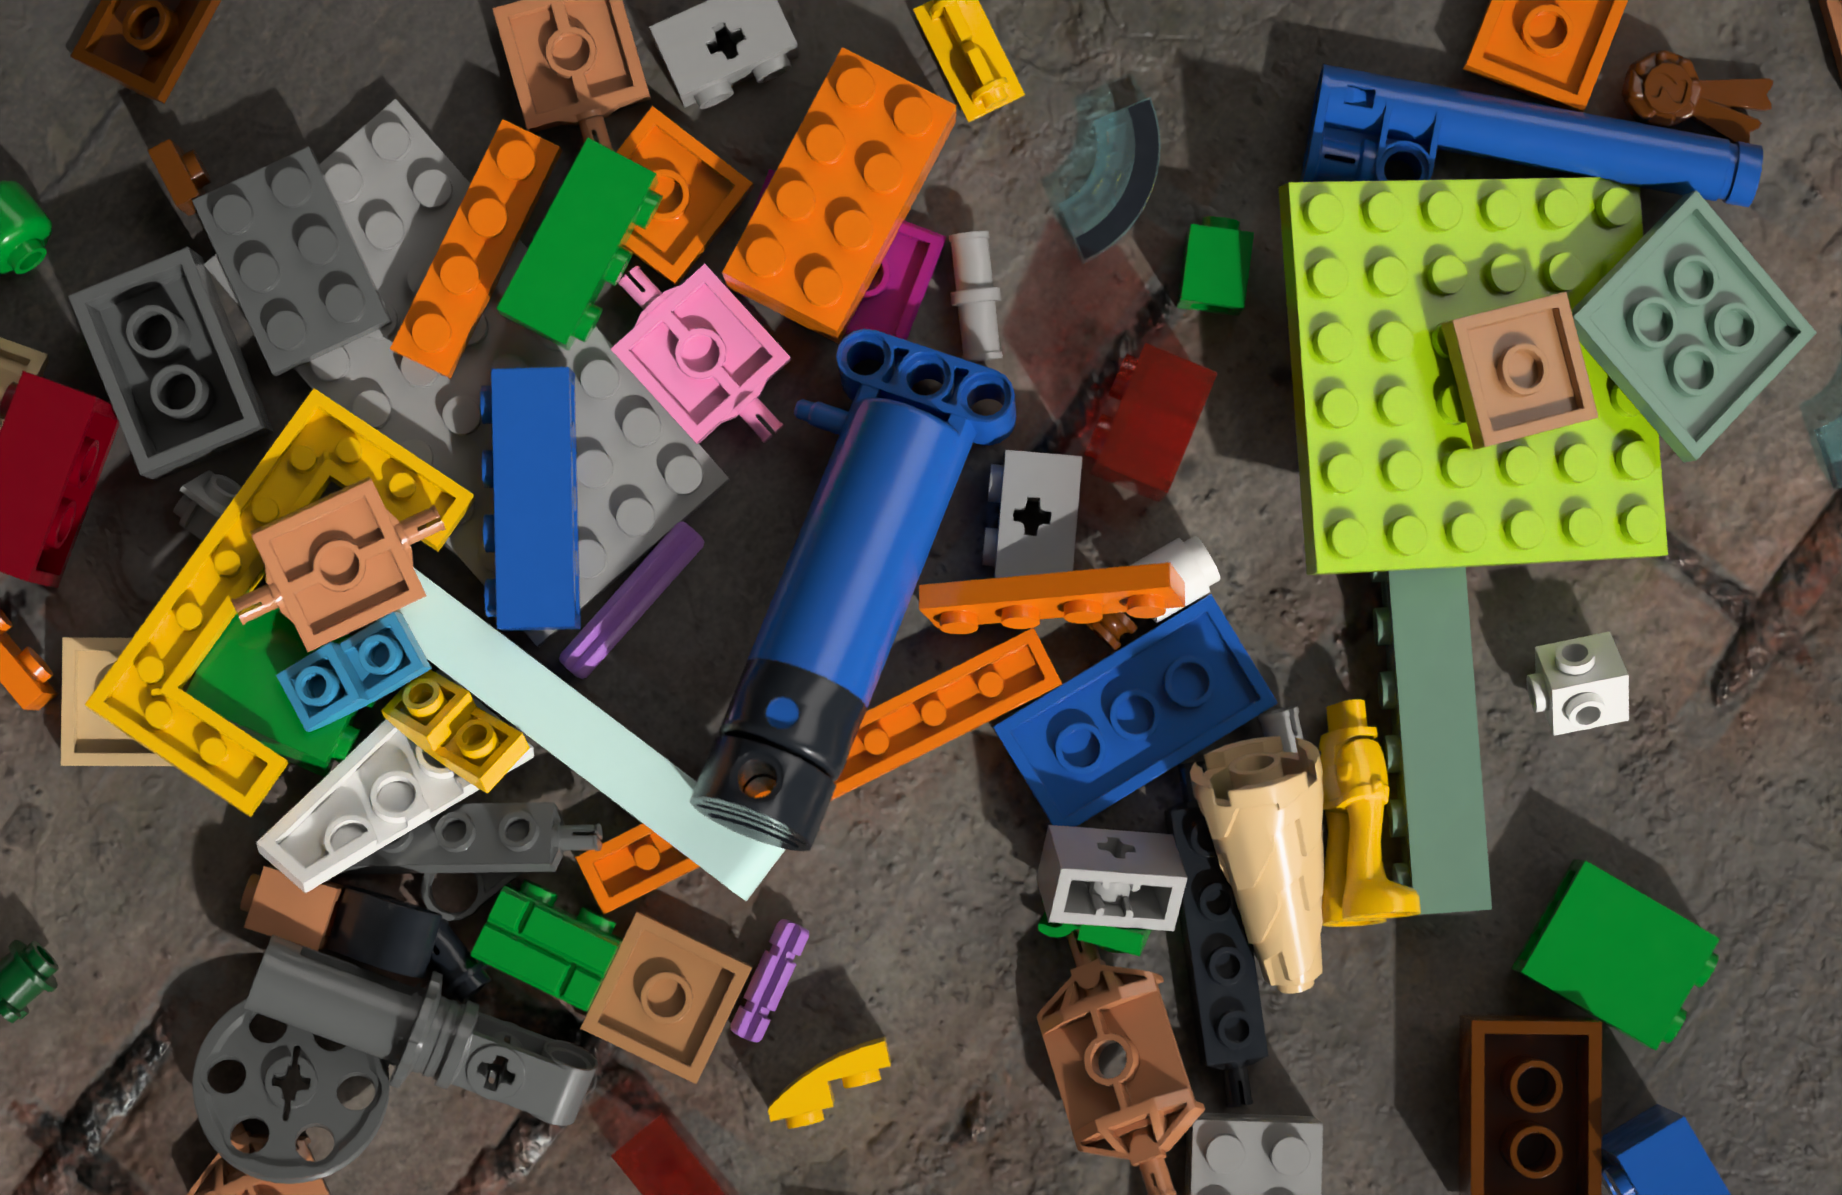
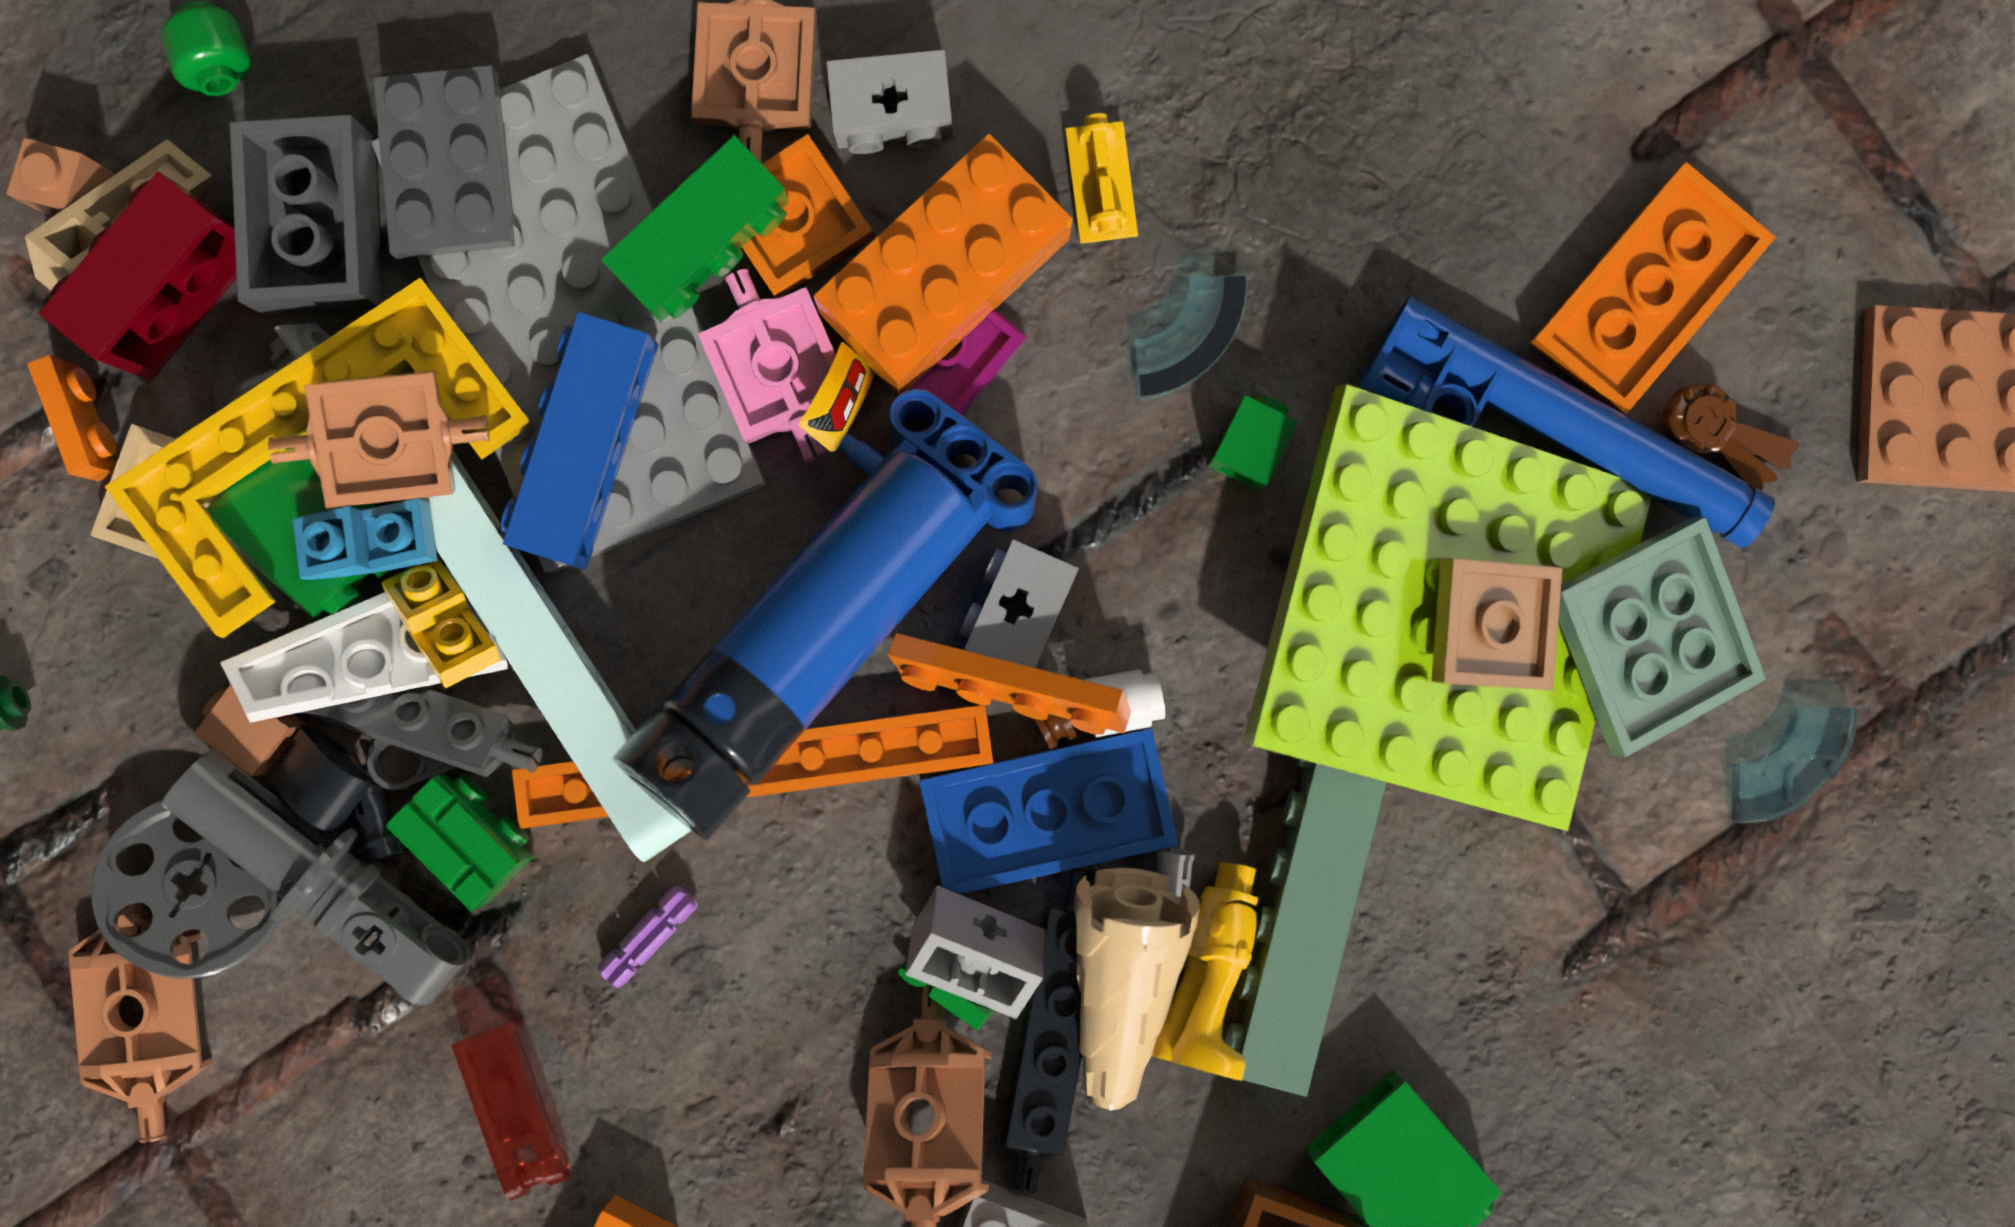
camera: 20 degrees right, 0 degrees up
reddish brown plate [147,139,212,216] -> none
orange plate [390,119,562,379] -> none
medium lavender axle [559,521,704,679] -> none
medium nougat plate [580,911,753,1084] -> none
yellow slope [768,1036,891,1129] -> none
light grey pin [949,231,1003,362] -> none
clear red brick [1084,343,1218,502] -> none
white brick [1526,632,1629,736] -> none
none -> yellow sticker [799,342,875,452]

